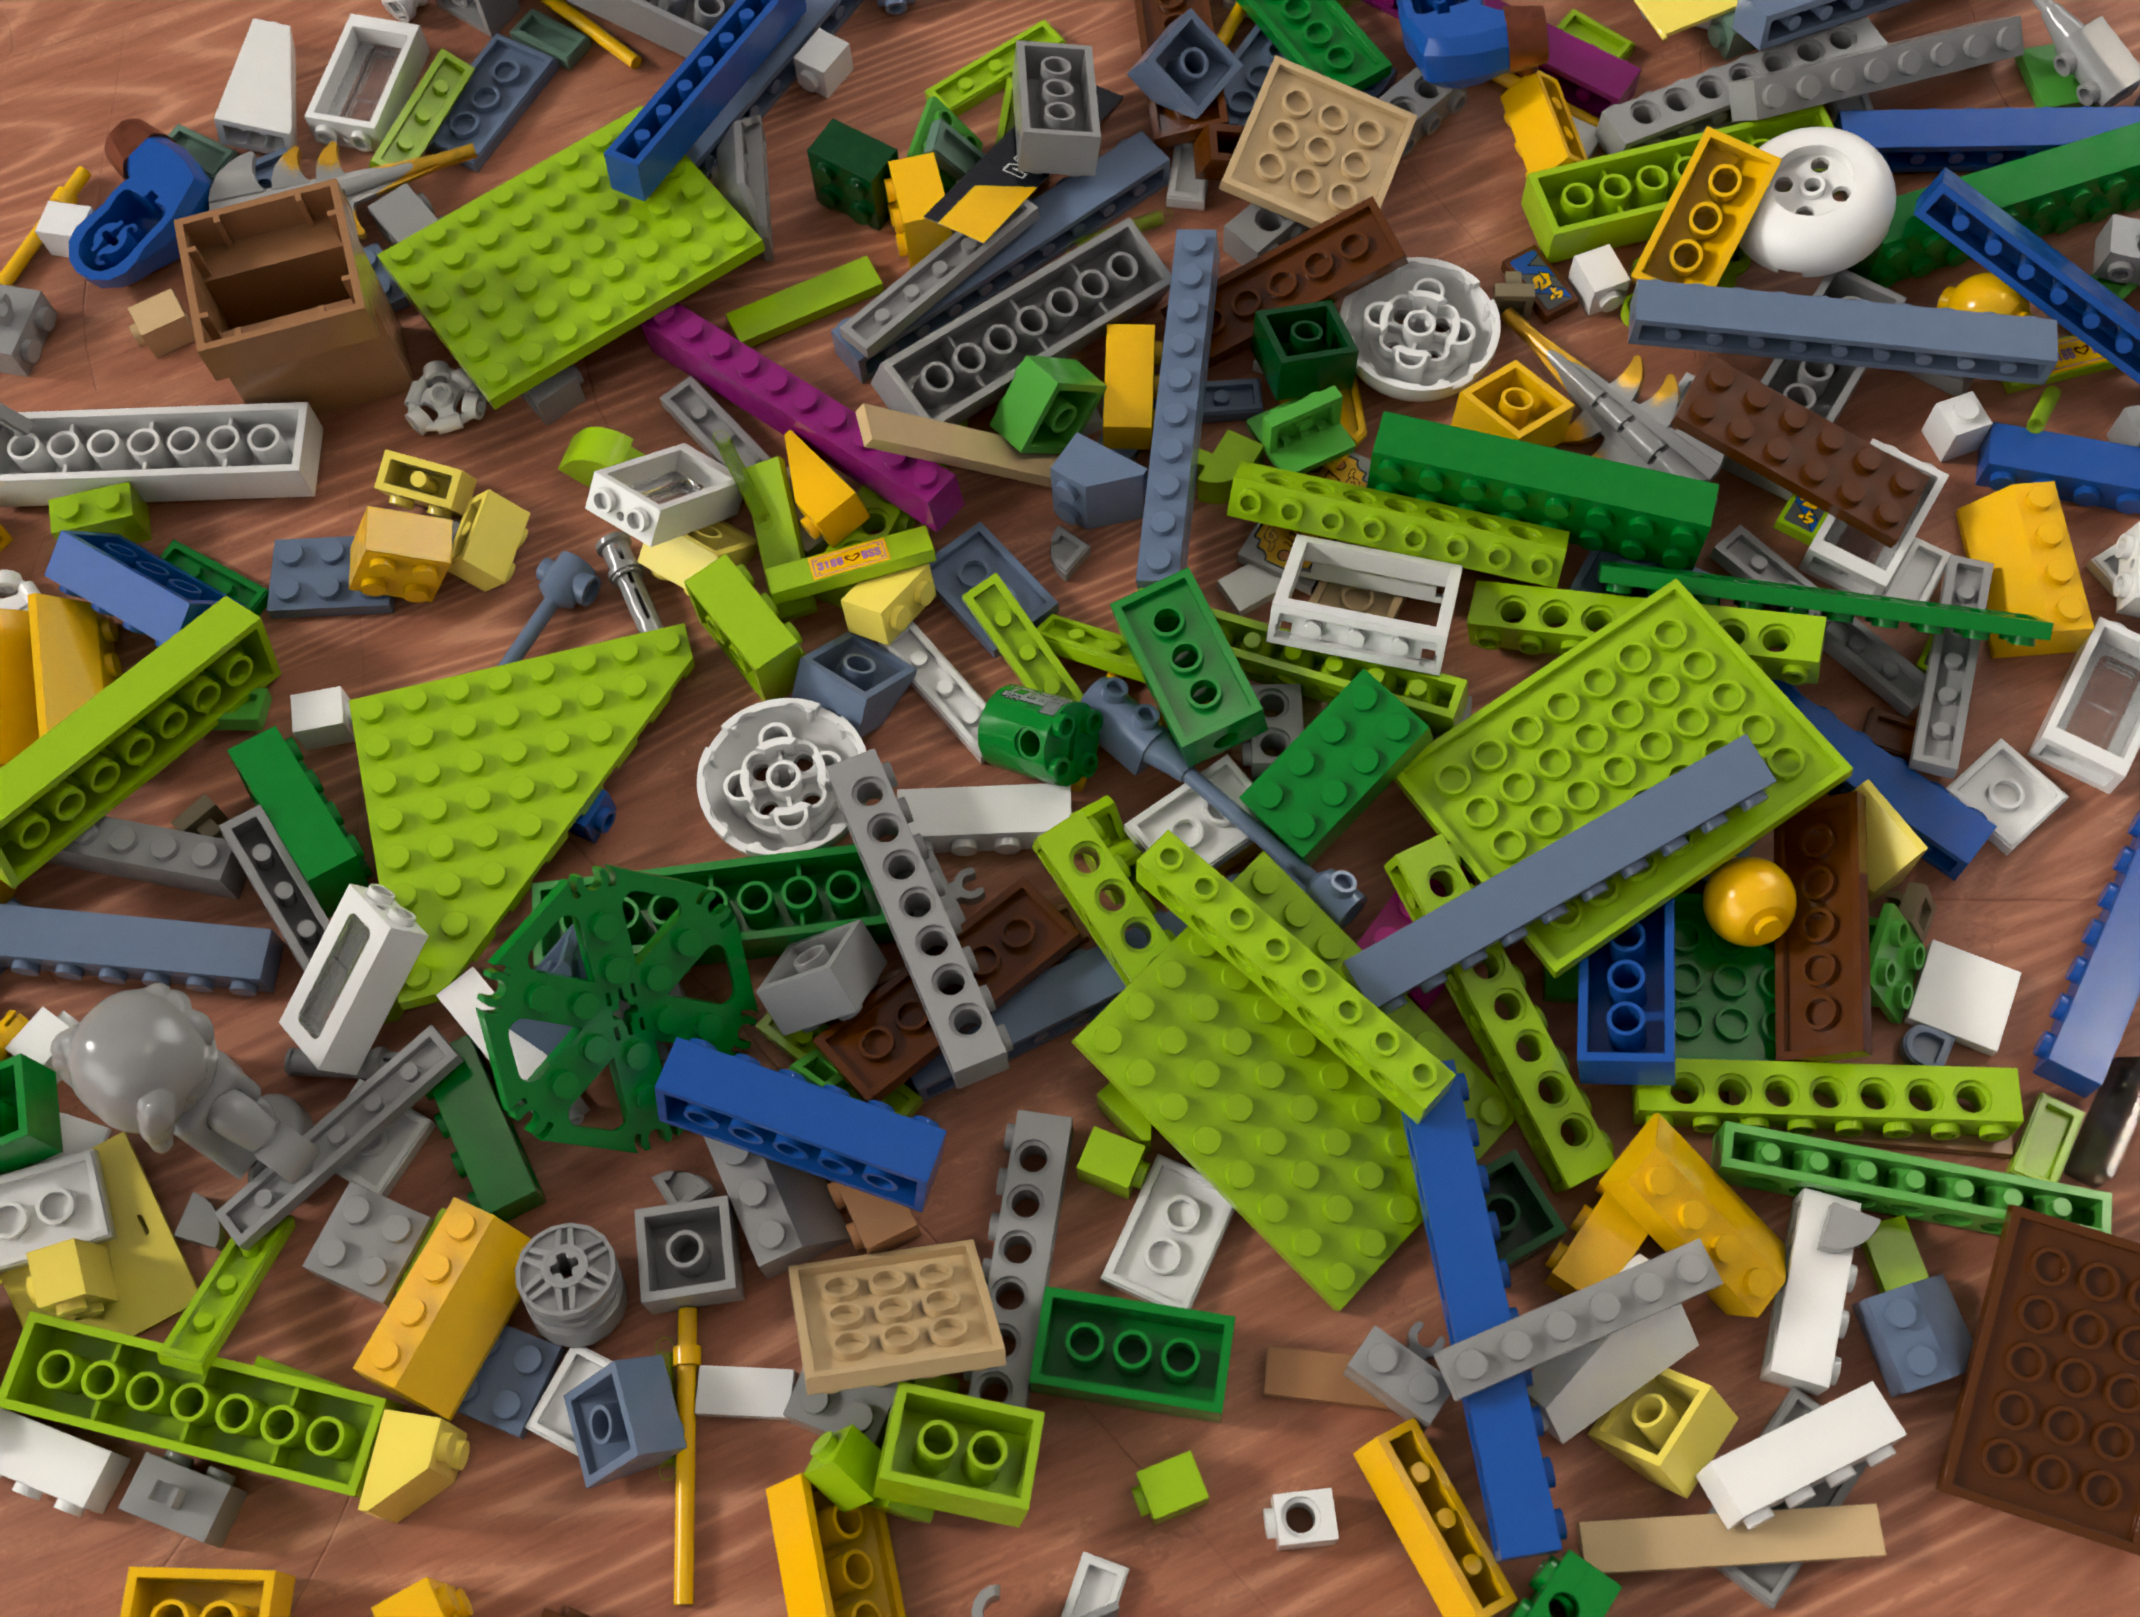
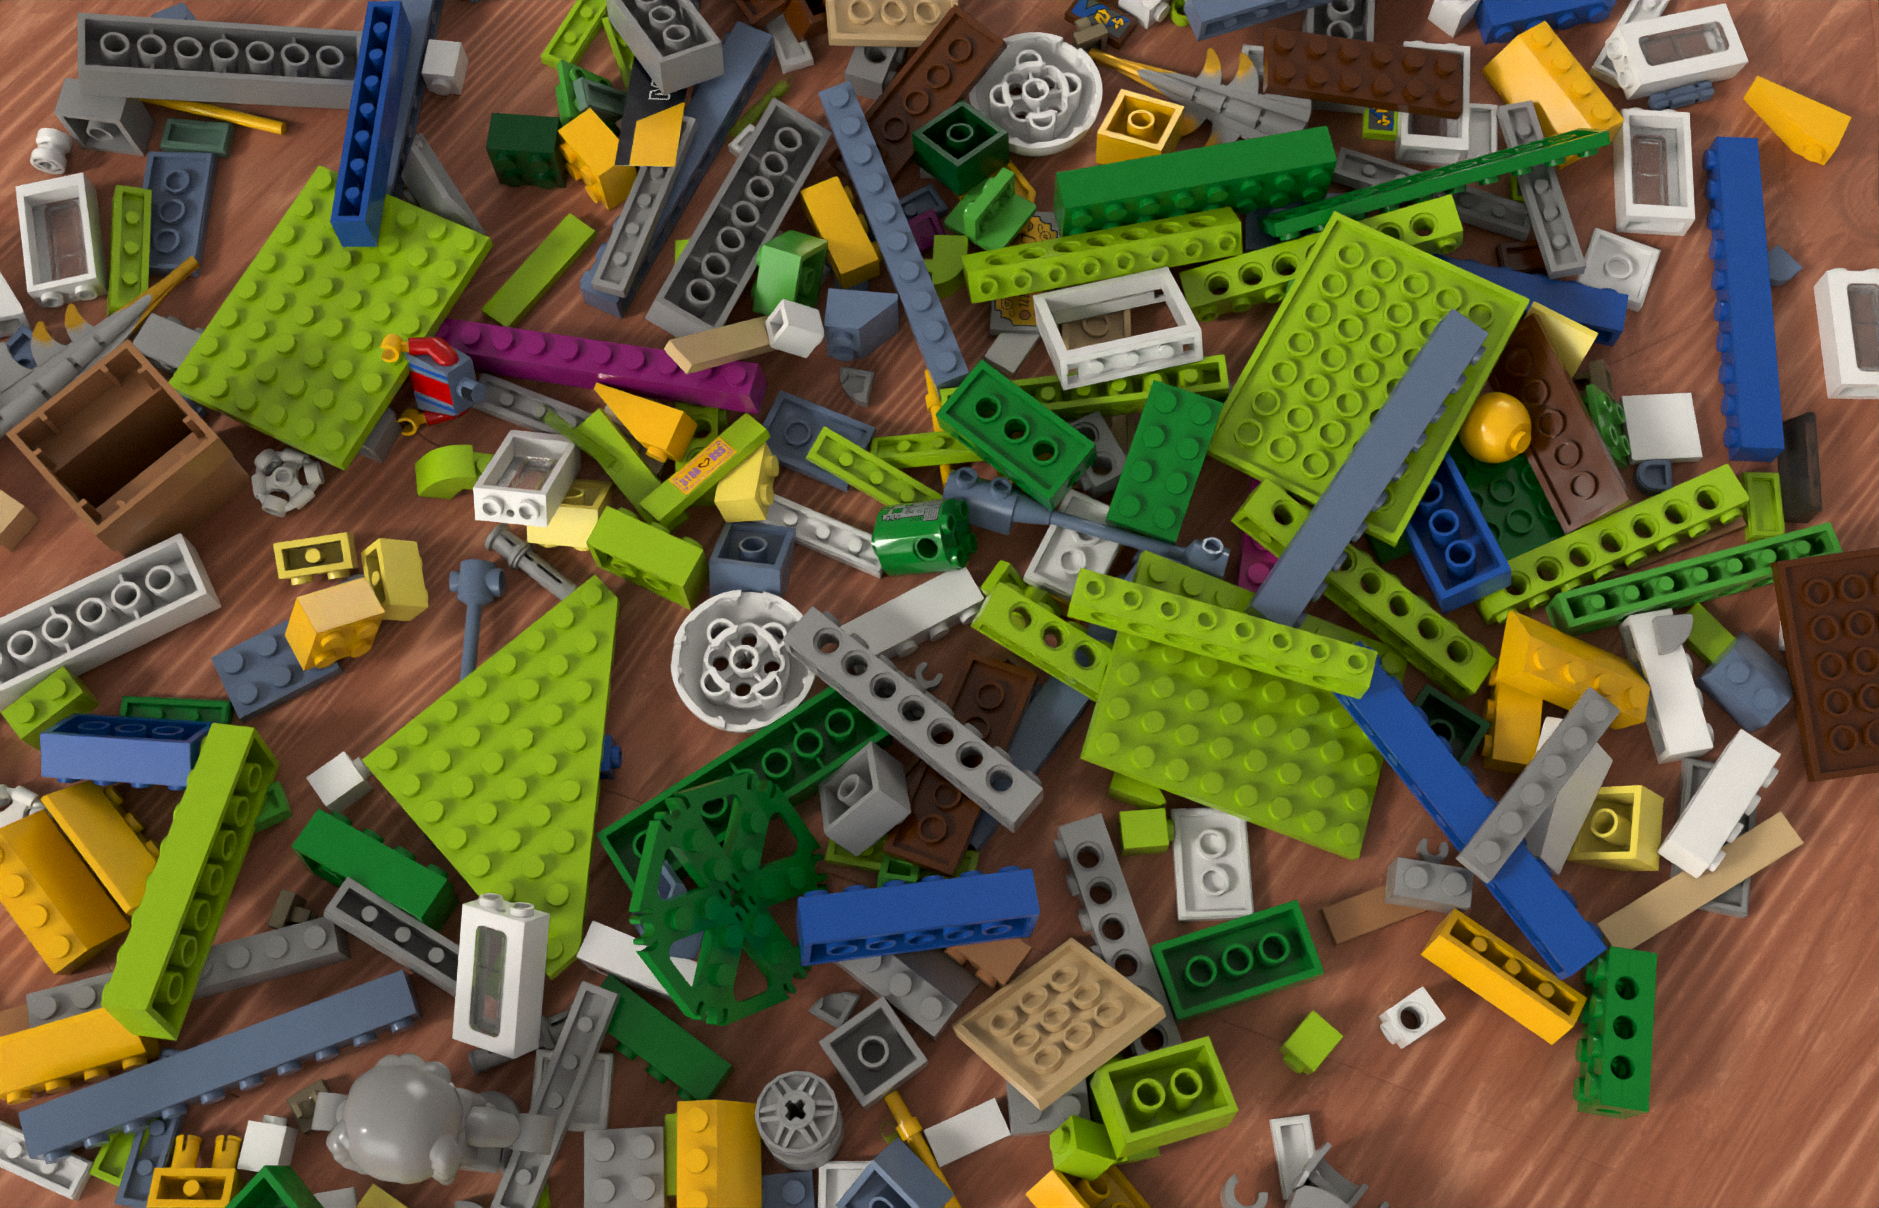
camera: 30 degrees left, 5 degrees up
none -> torso [380,334,487,436]
none -> white brick [765,299,825,358]
none -> magenta tile [907,208,946,253]

